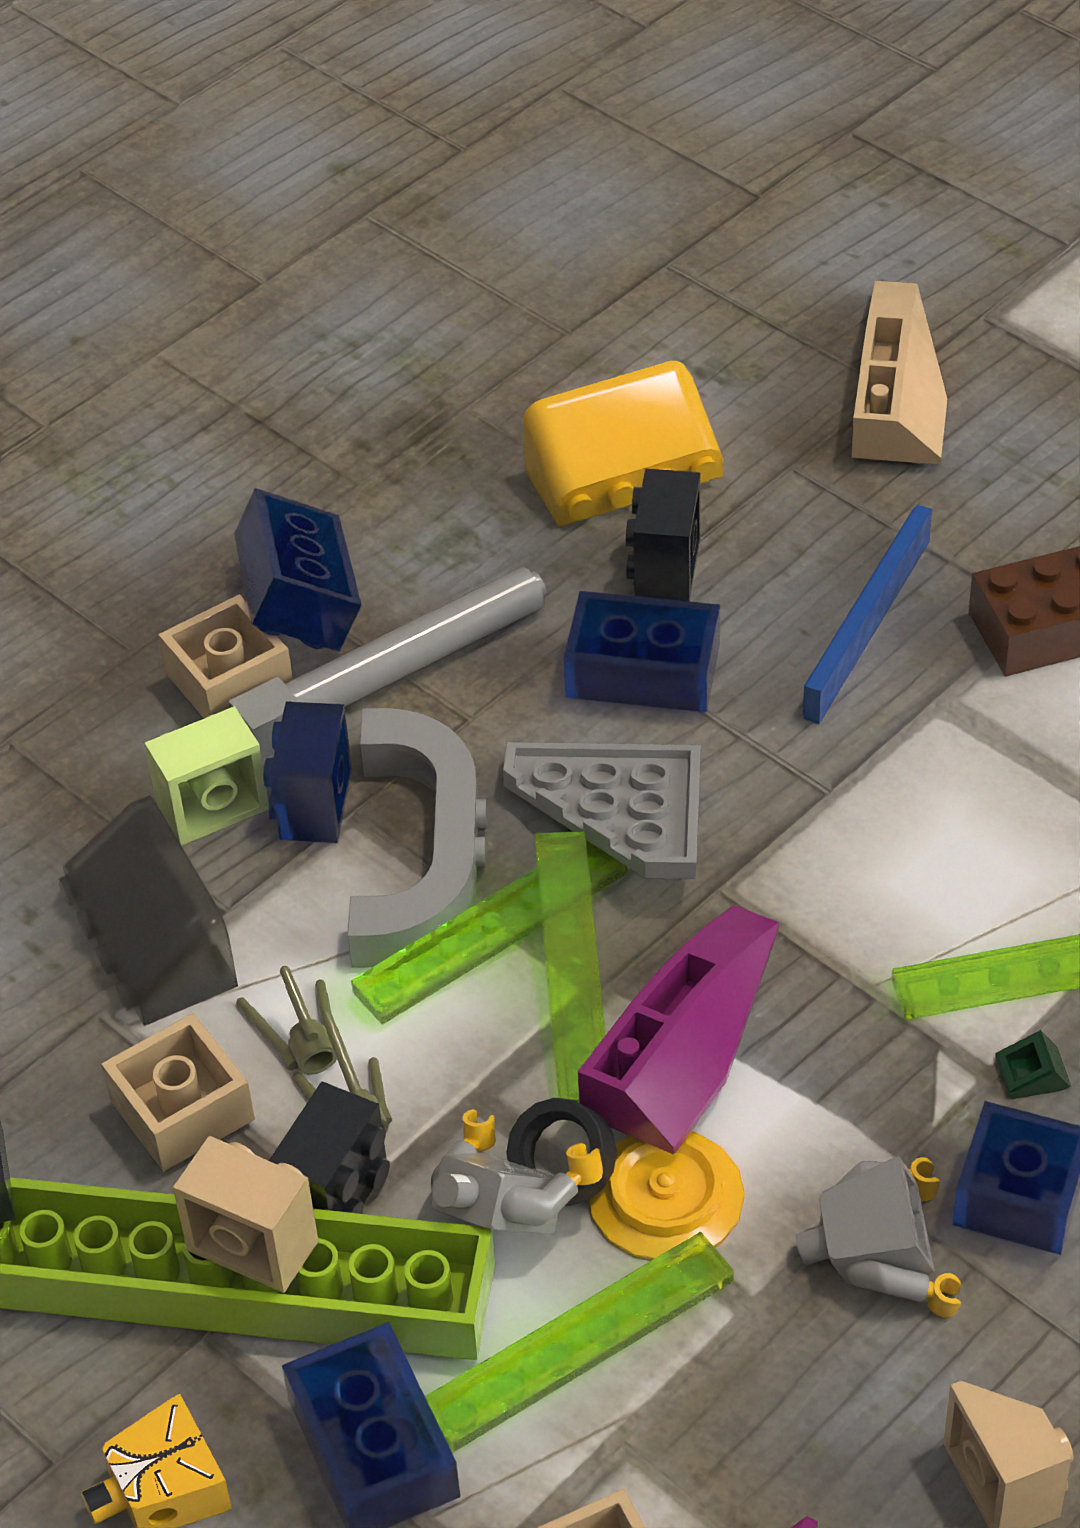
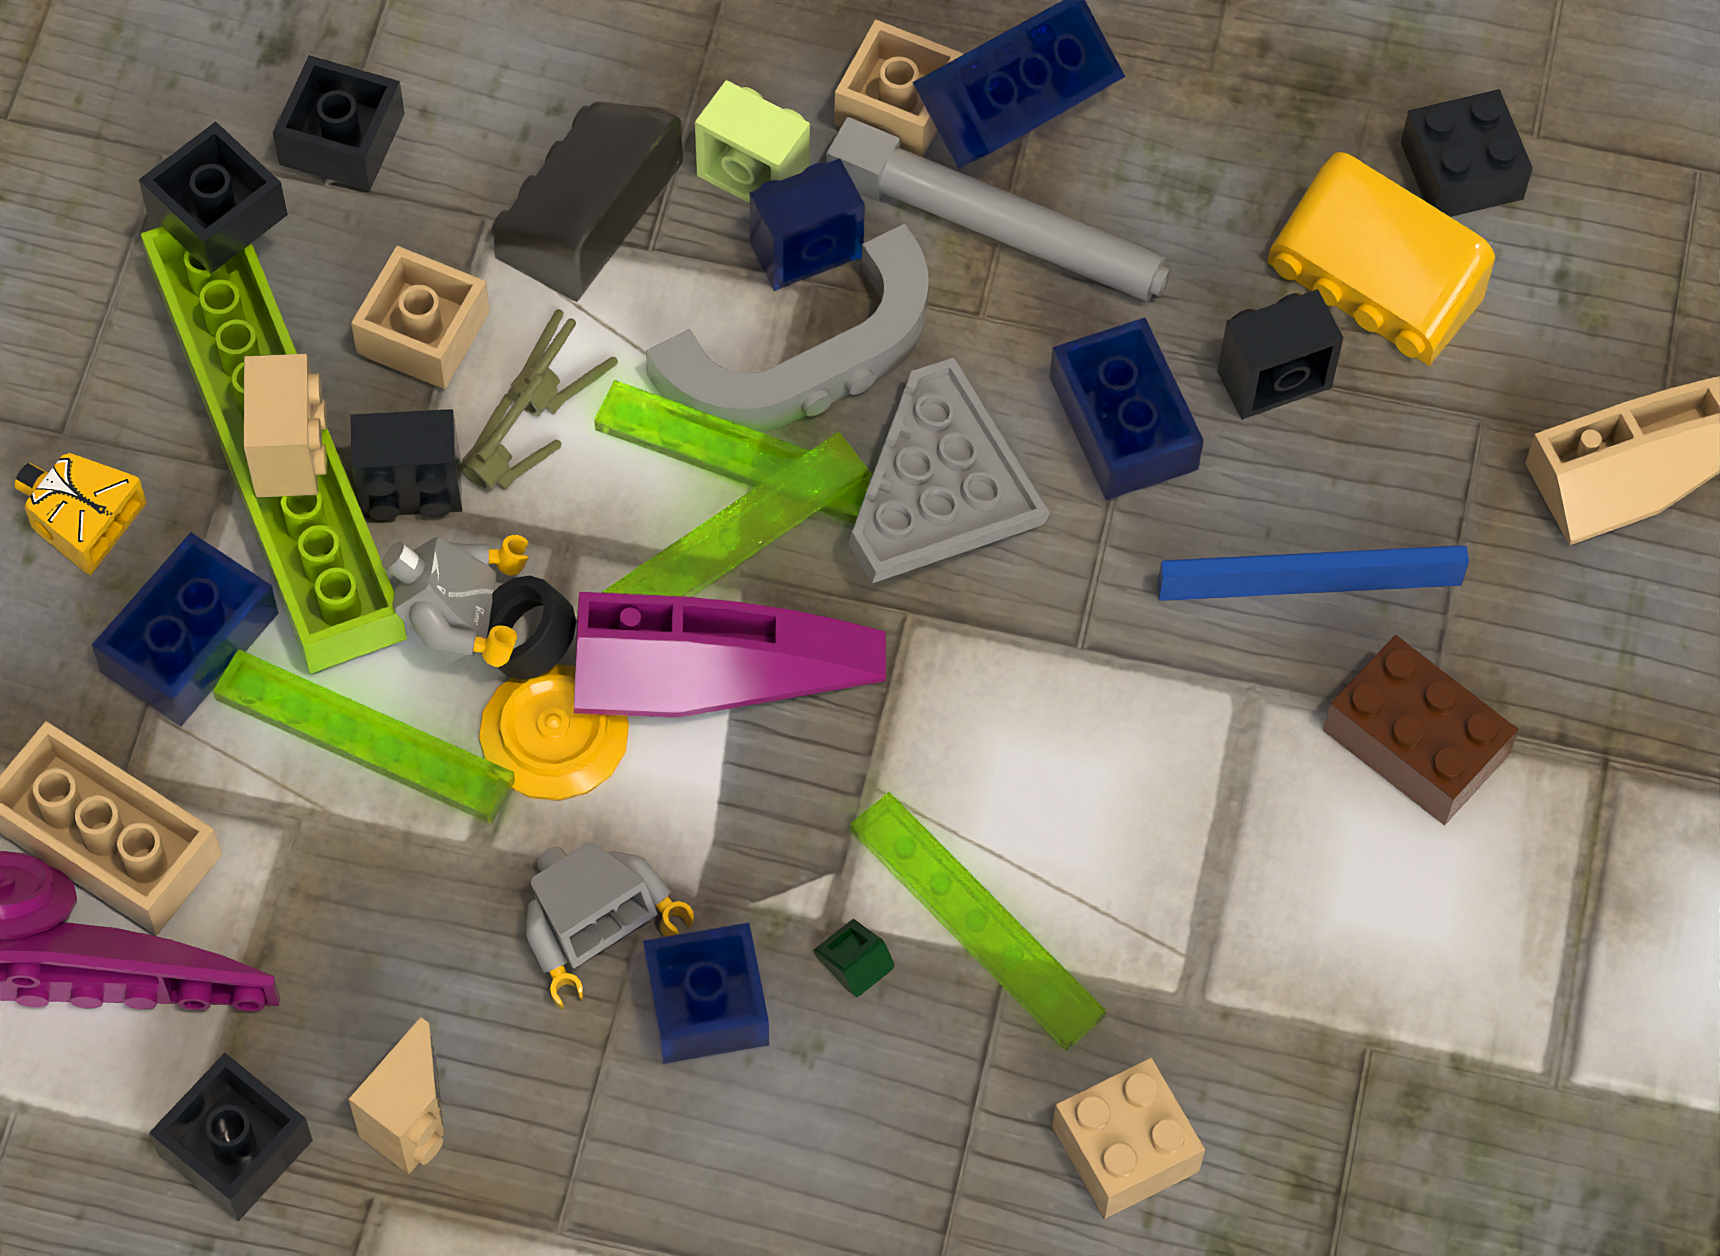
camera: 55 degrees right, 15 degrees up
none -> black brick [1401,89,1533,217]

